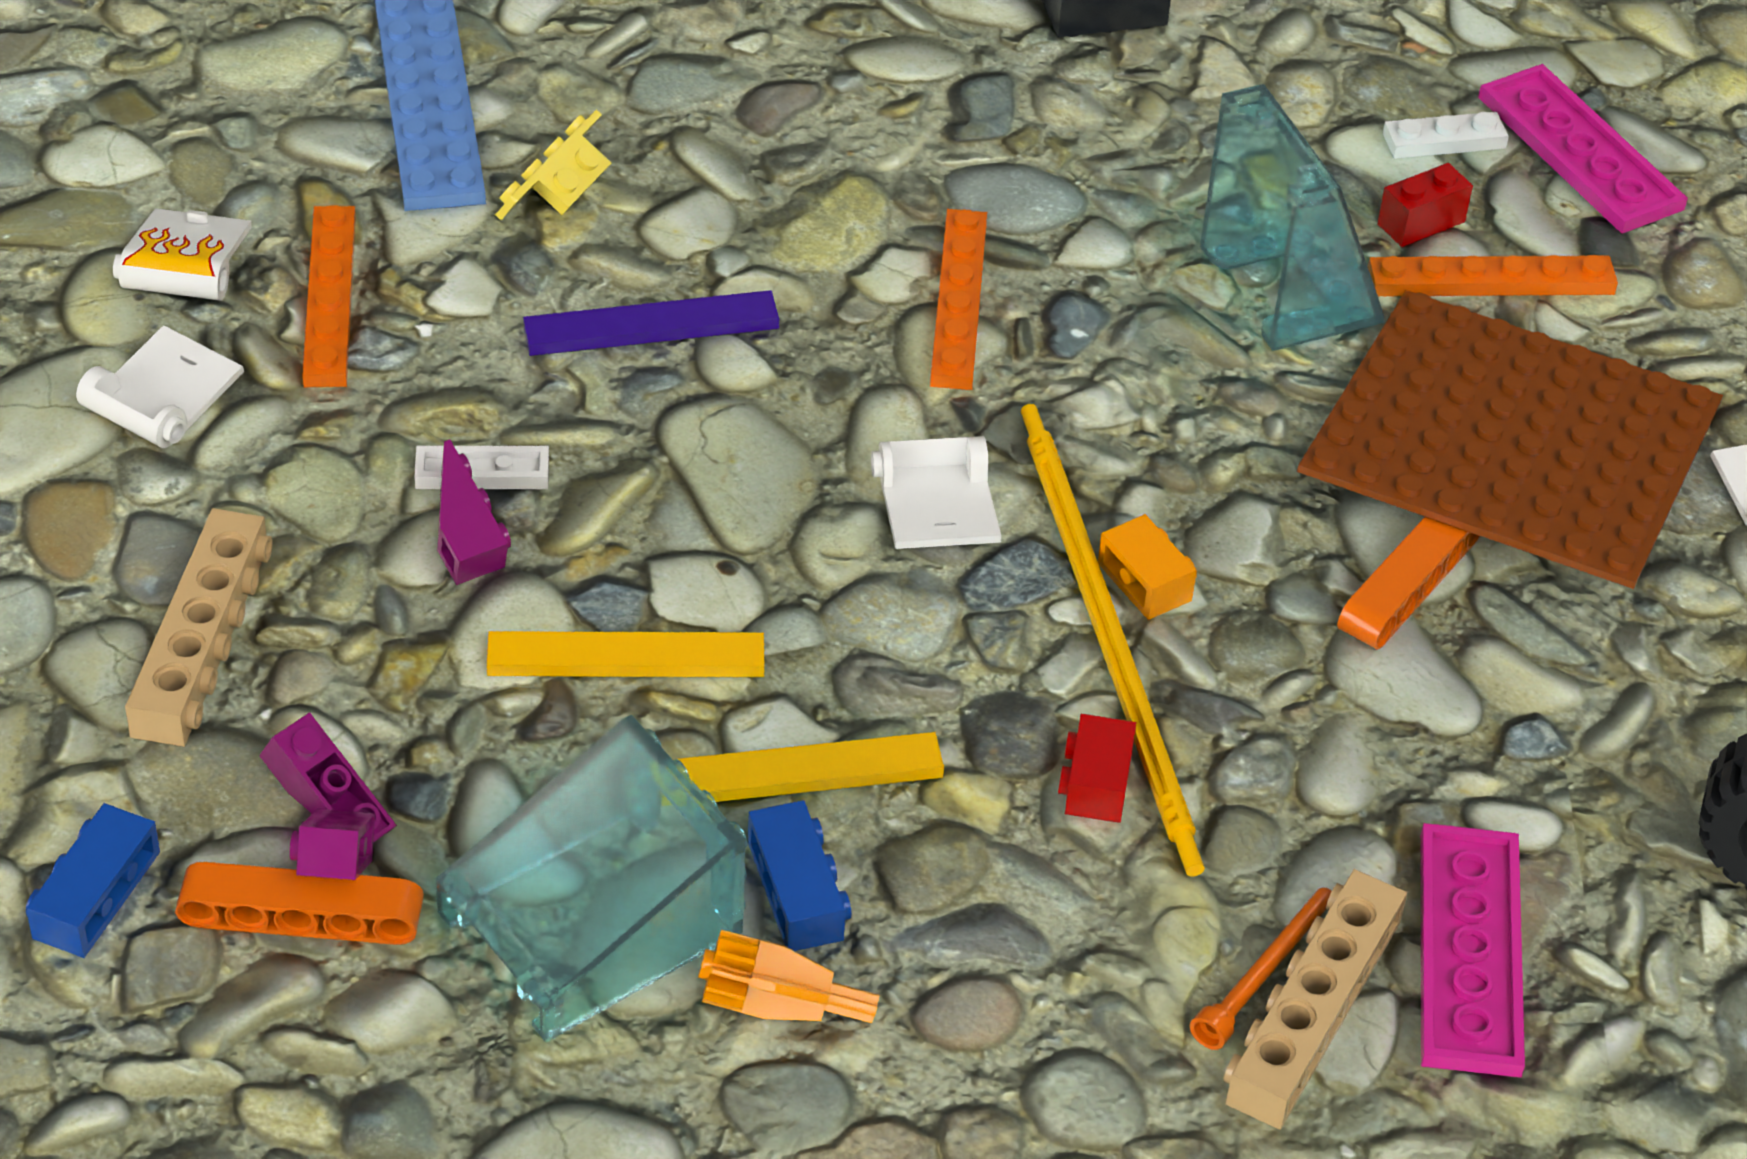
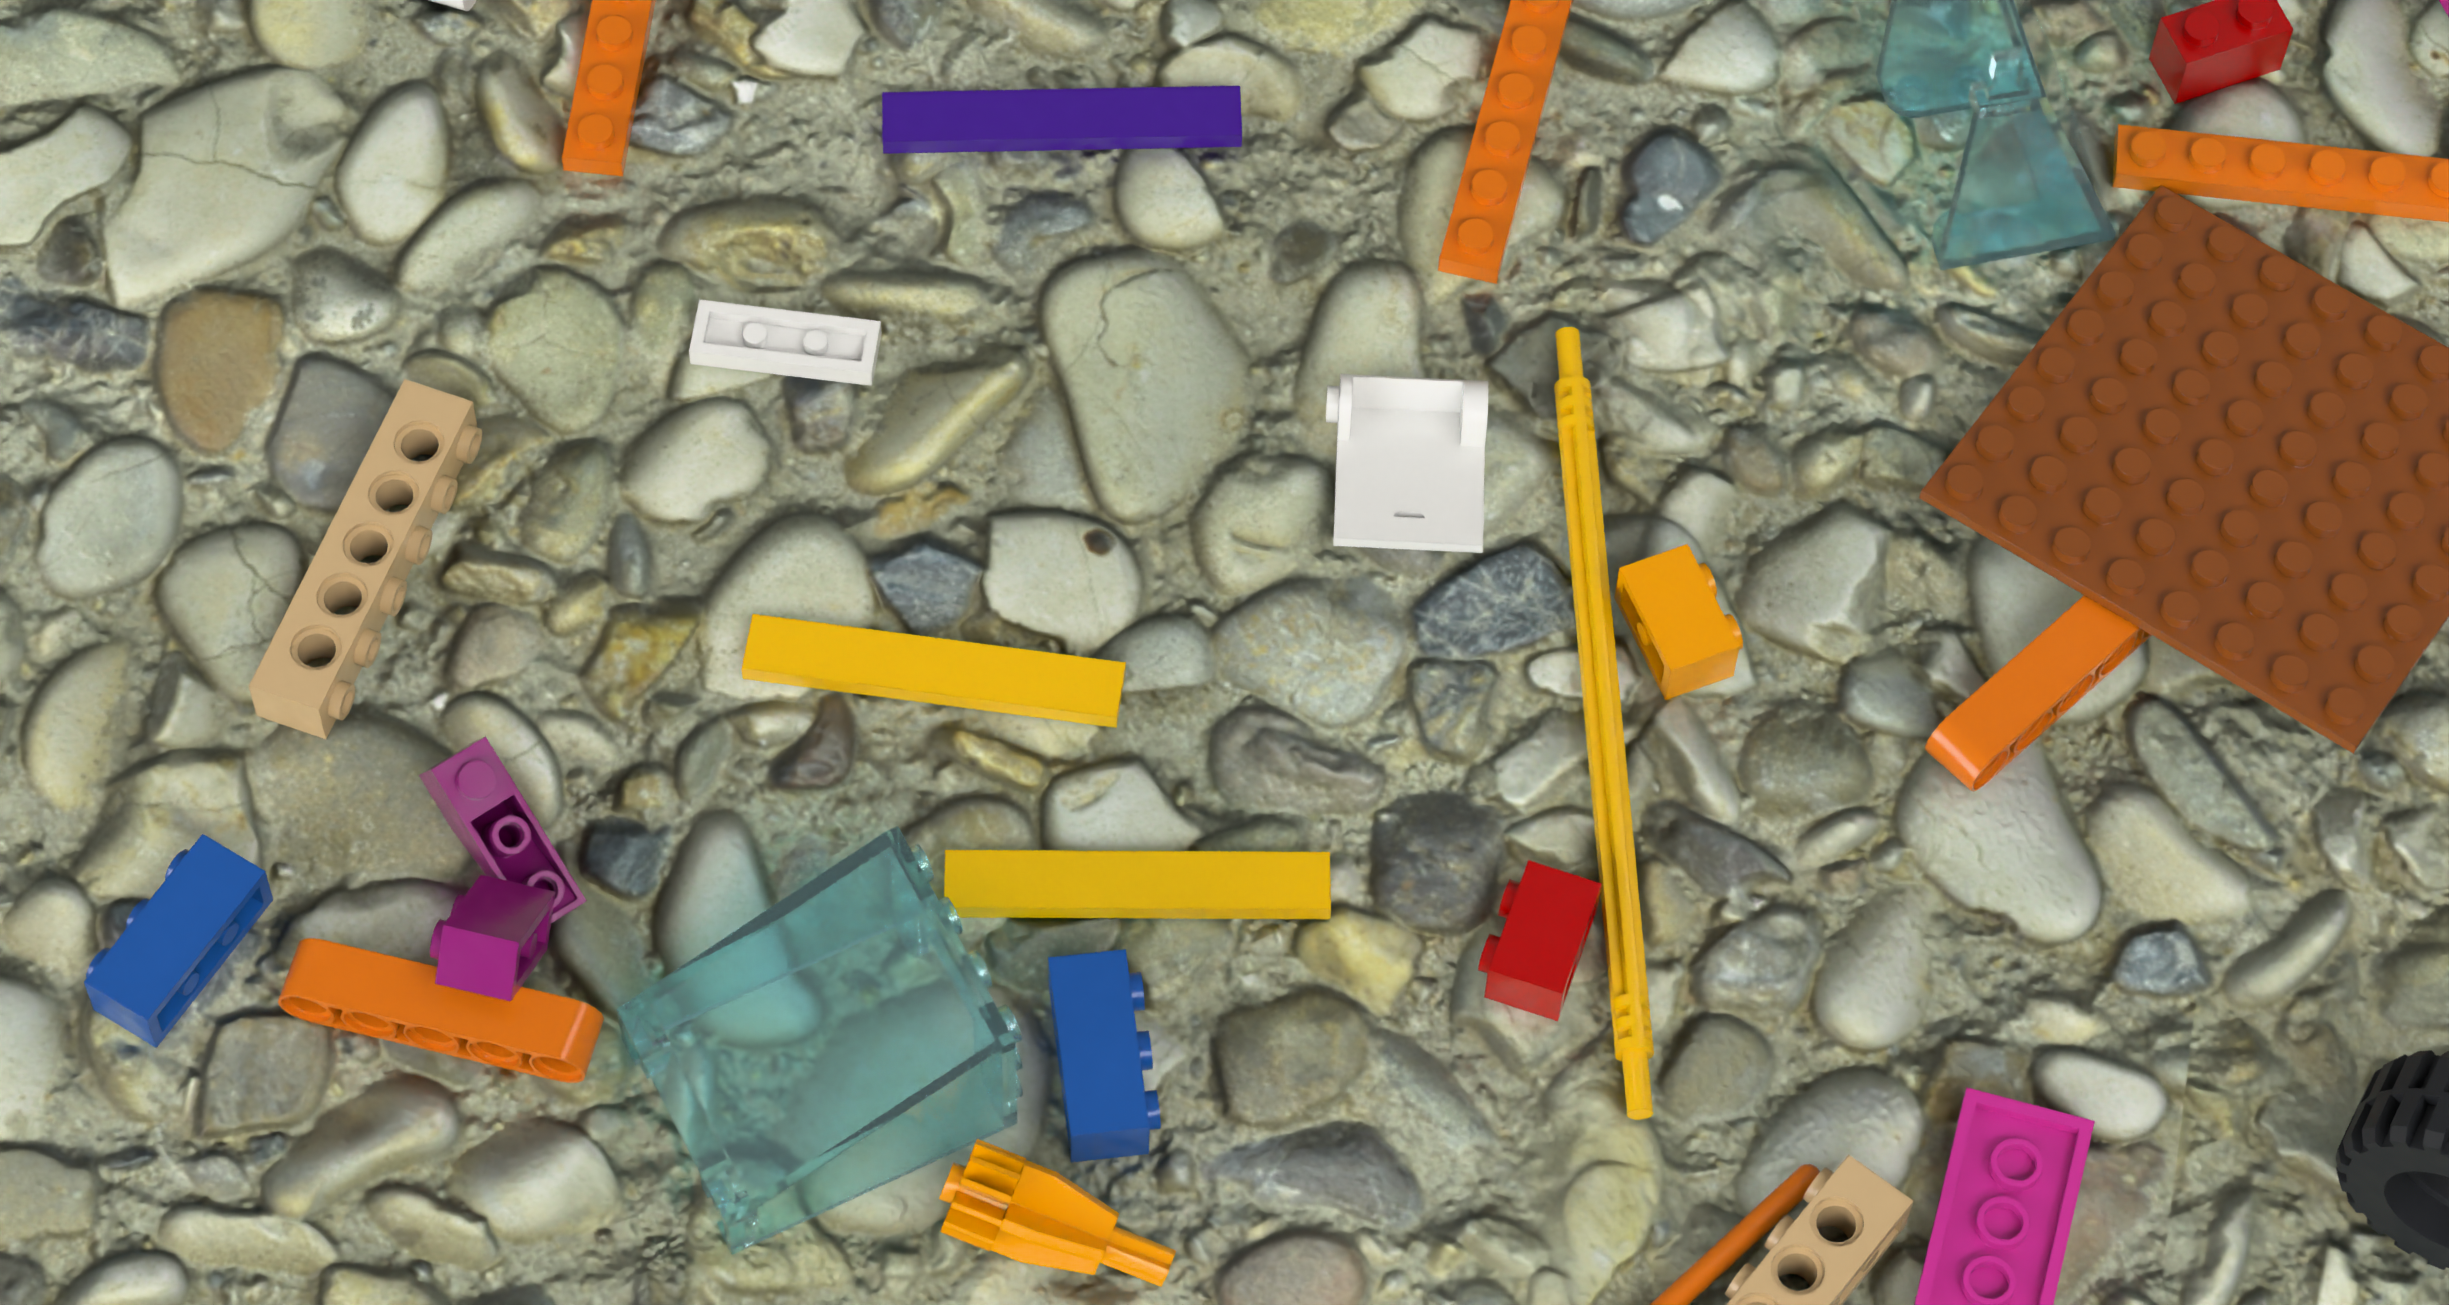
camera: 10 degrees right, 15 degrees up
white door [76,325,244,448] -> none
magenta slope [437,439,511,585] -> none

